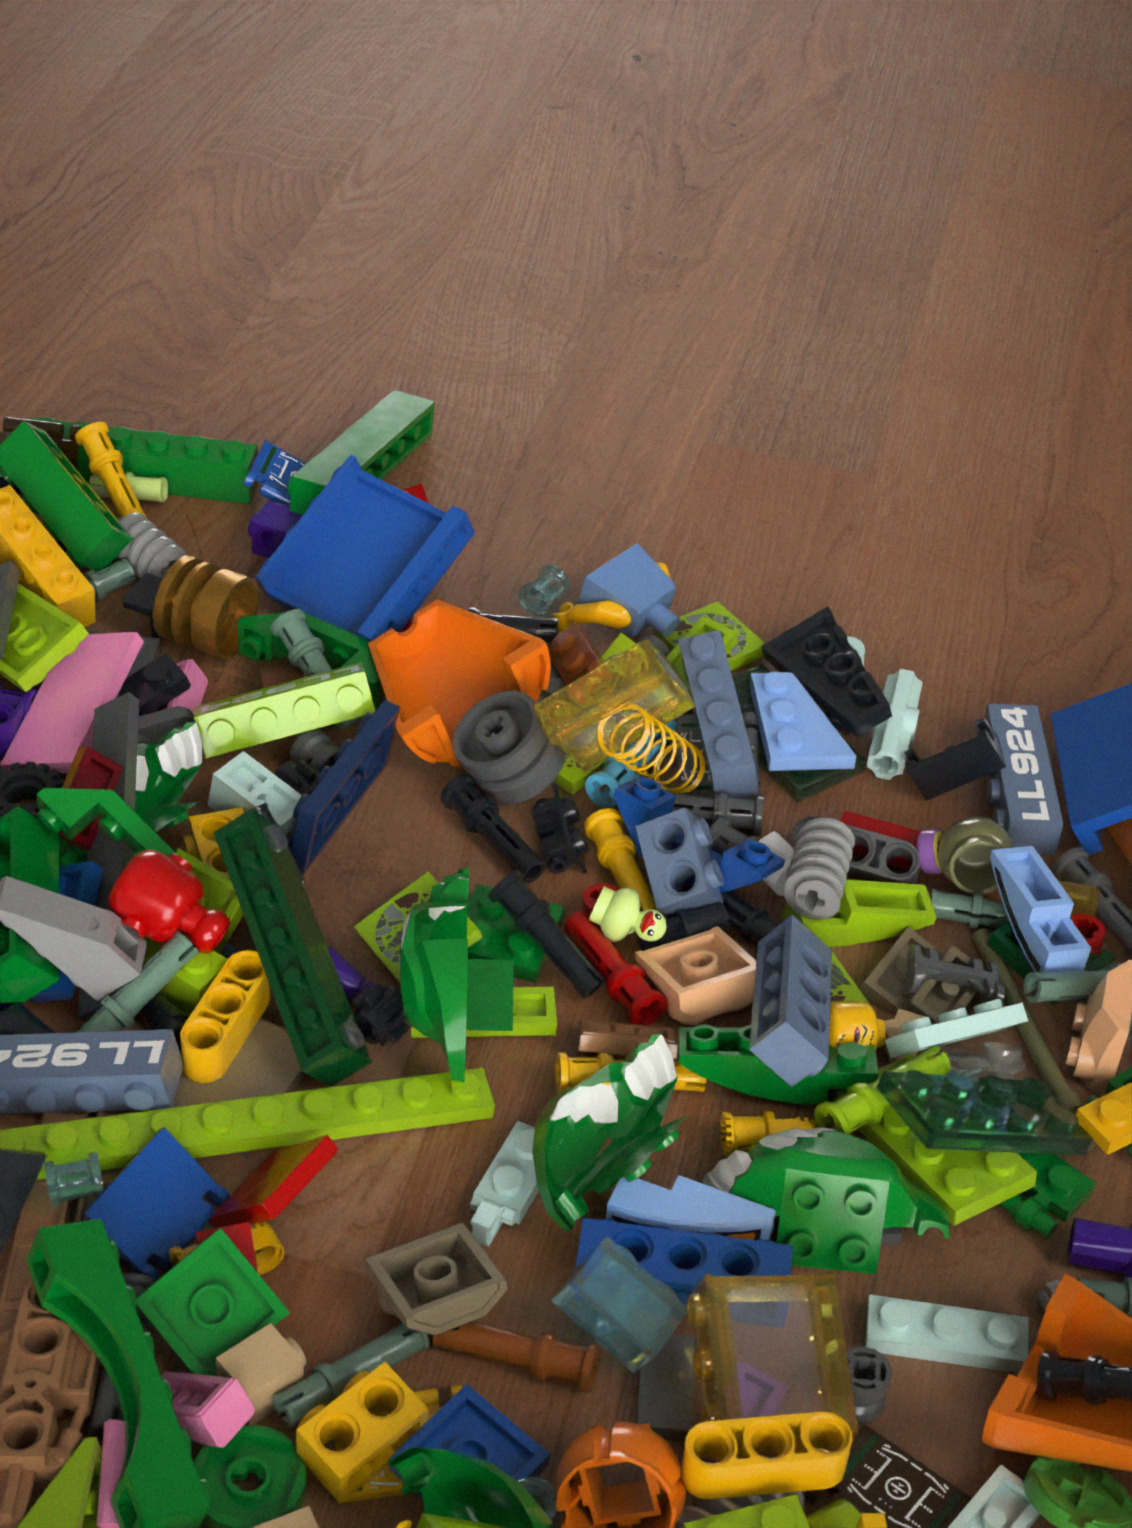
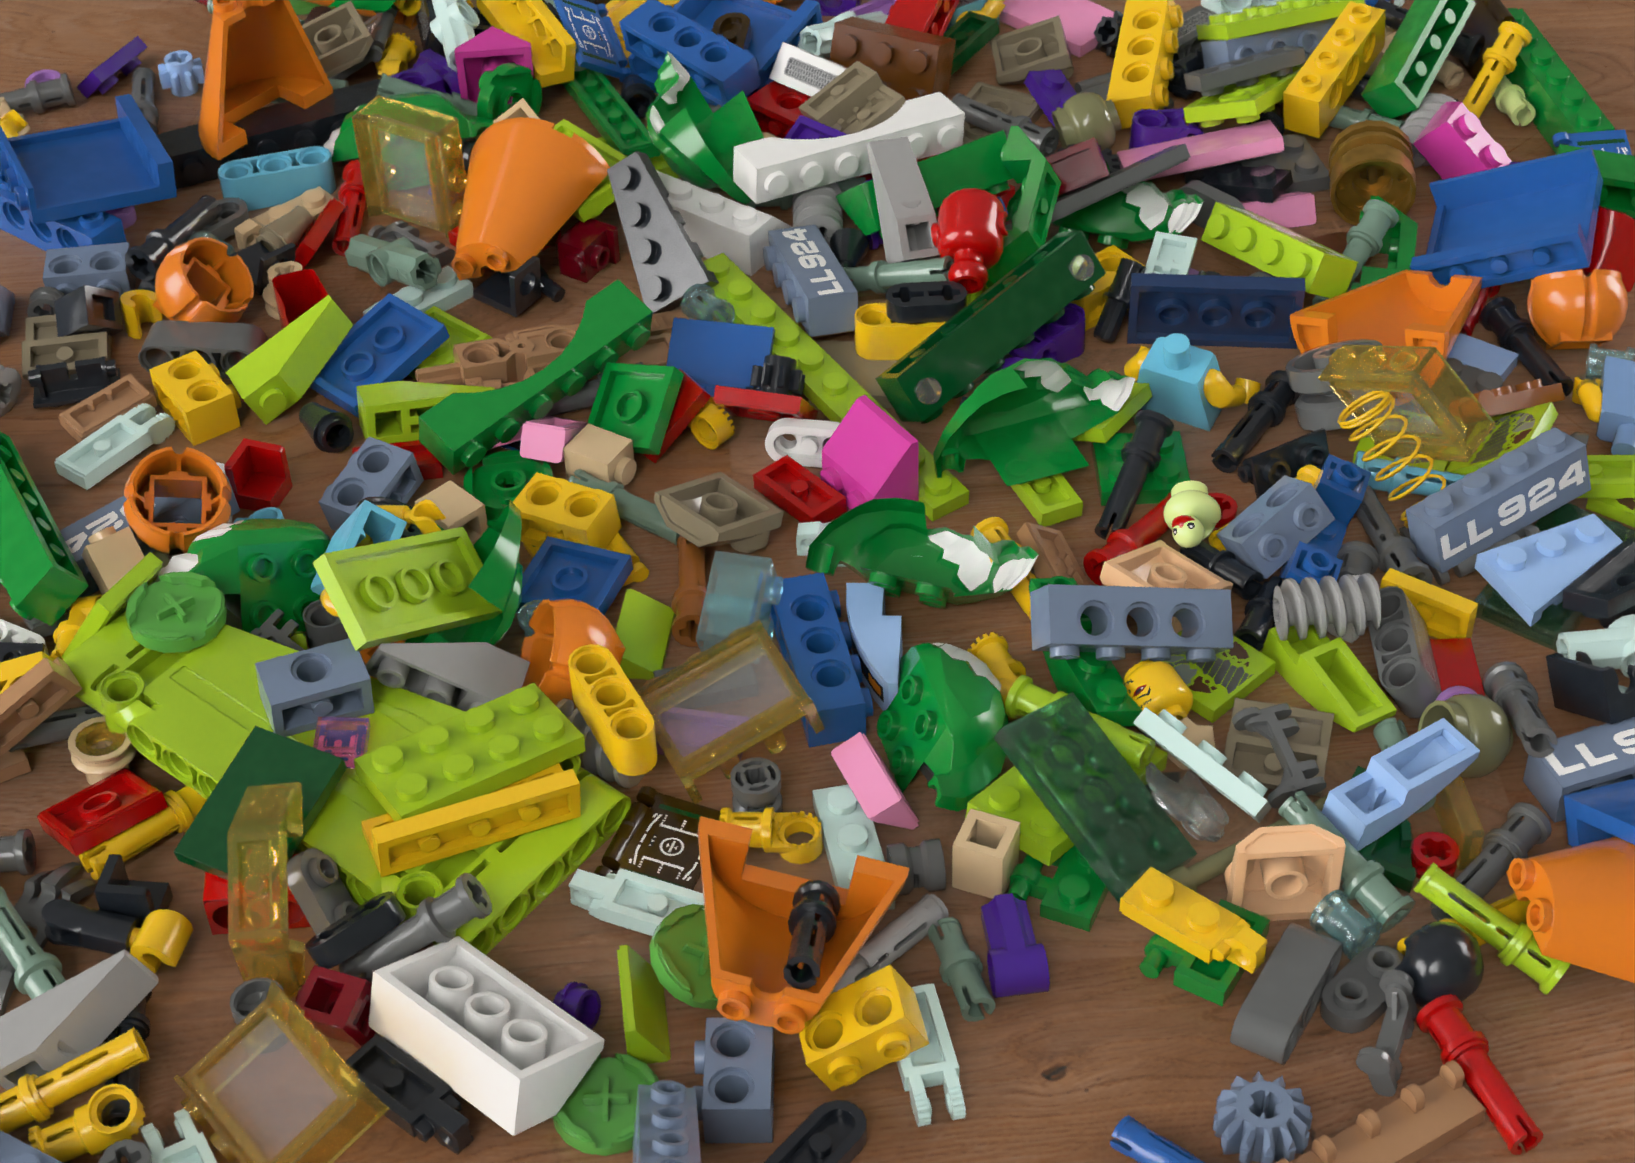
camera: 75 degrees right, 0 degrees up
none -> lime slope [616,589,676,680]
none -> yellow connector [720,807,824,864]
none -> black gear [750,355,805,396]
none -> red plate [753,455,847,523]
none -> white plate [765,418,840,468]
none -> dark pink slope [820,395,919,510]
none -> bright pink slope [831,732,919,830]
none -> black beam [886,281,967,324]
none -> dark grey wheel [886,839,946,896]
none -> tan brick [952,808,1020,899]
none -> medium azure torso [1124,333,1261,432]
none -> yellow plate [1380,568,1478,639]
none -> dark pink slope [1413,102,1512,180]
none -> dark grey pin [1482,661,1558,758]
none -> orange piece [1526,269,1628,350]

